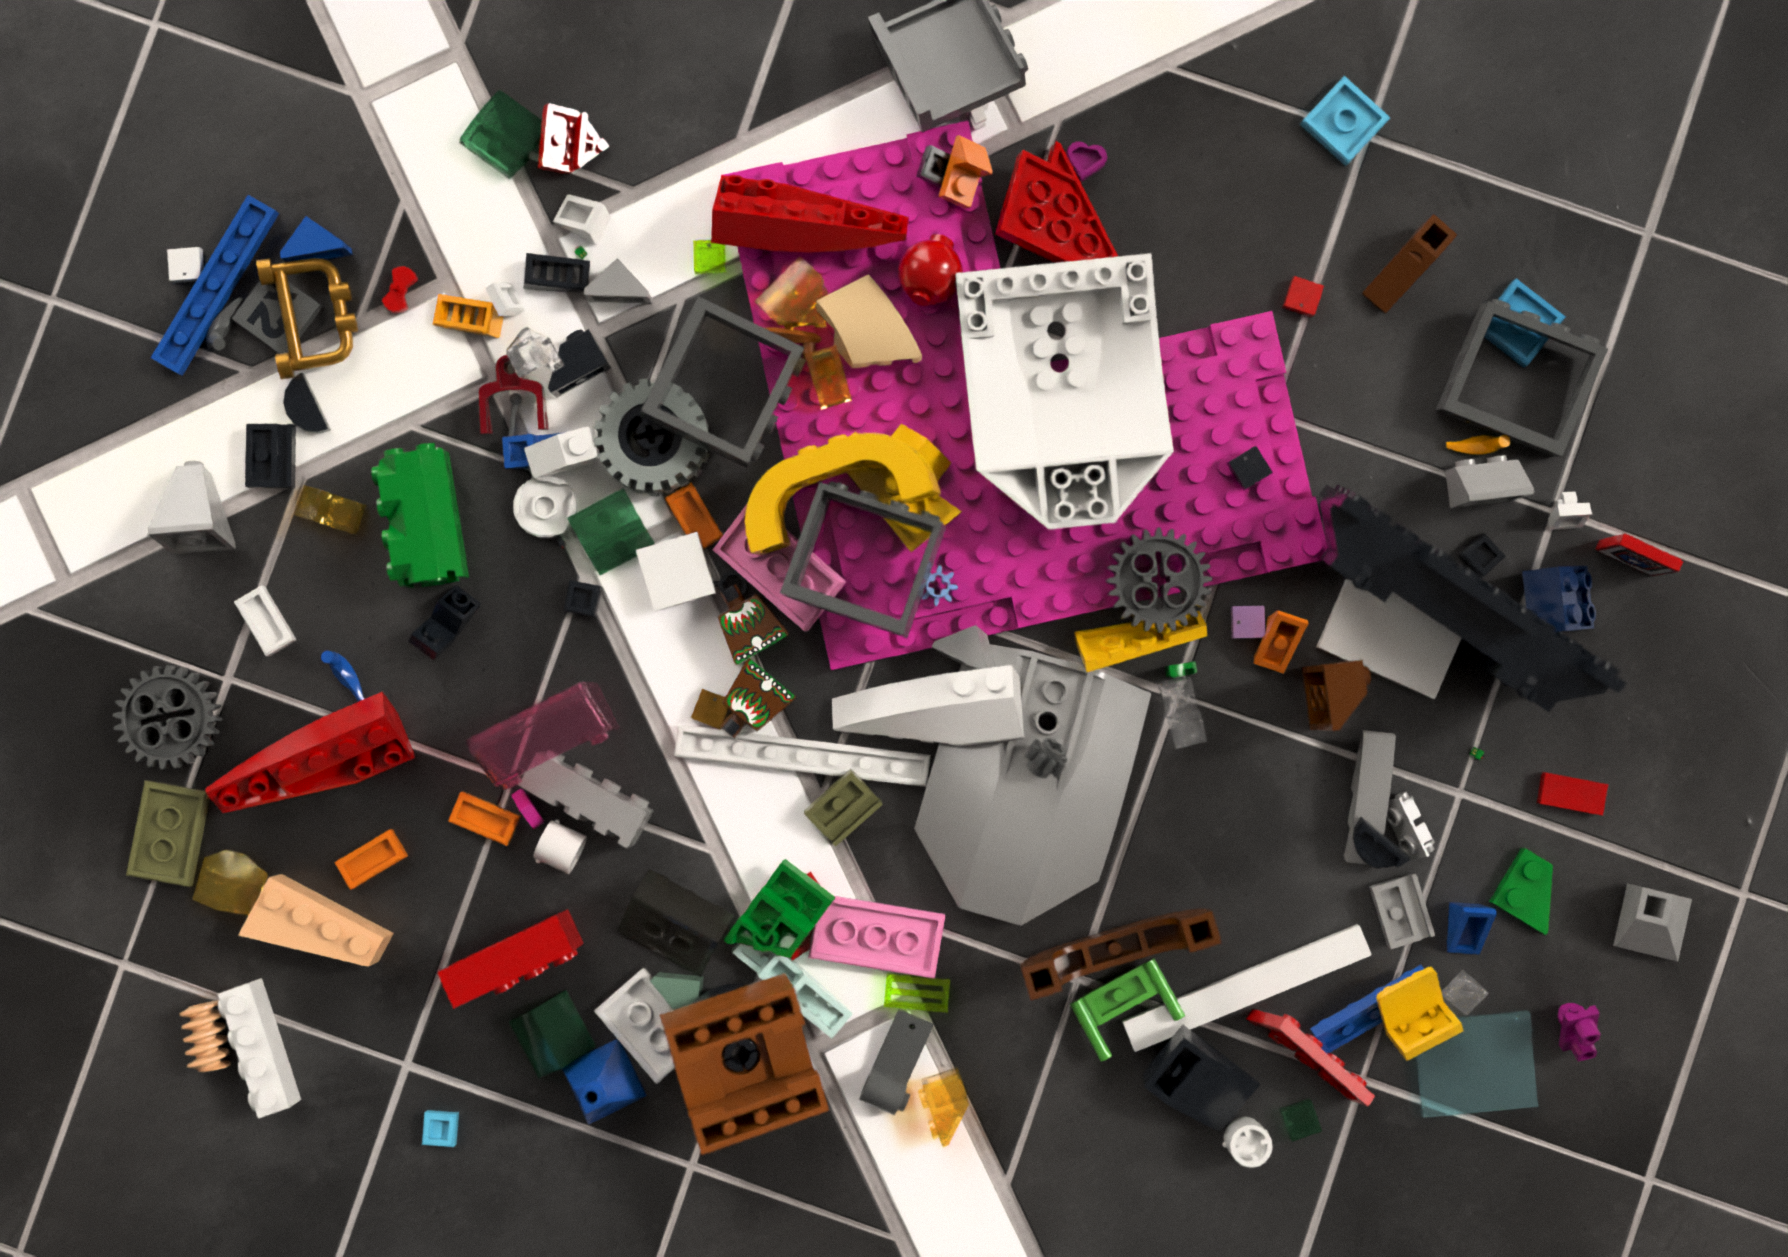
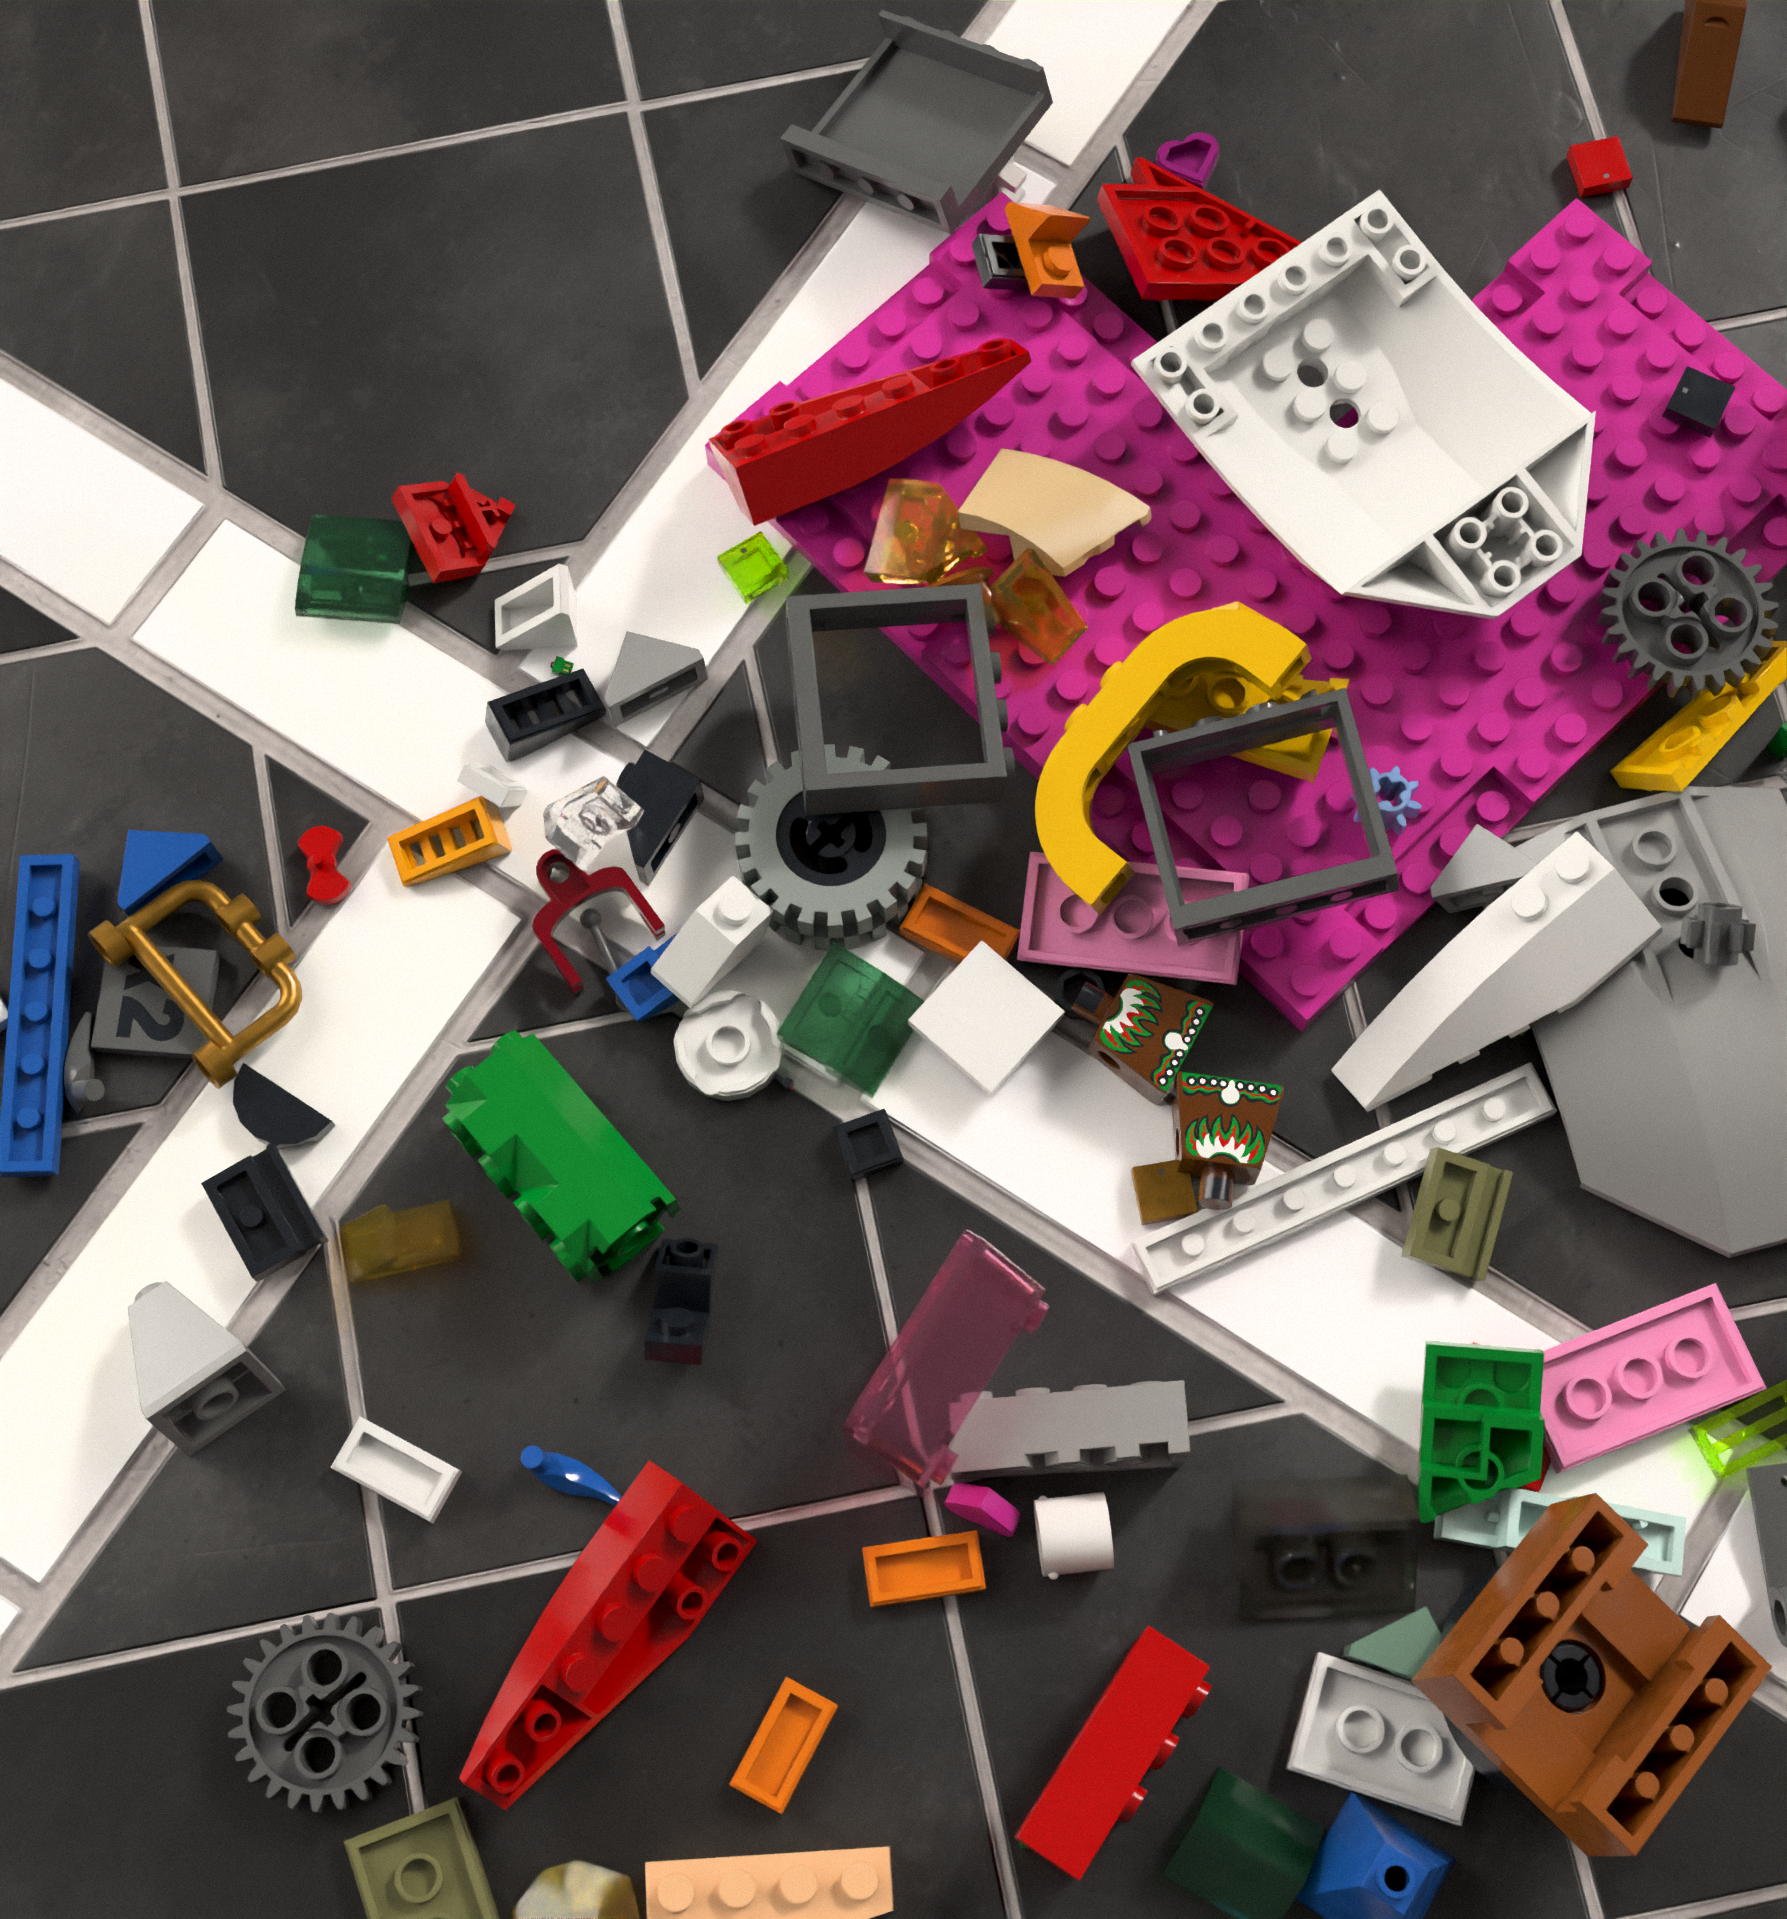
camera: 25 degrees left, 15 degrees down
red brick [898,234,963,306] -> none

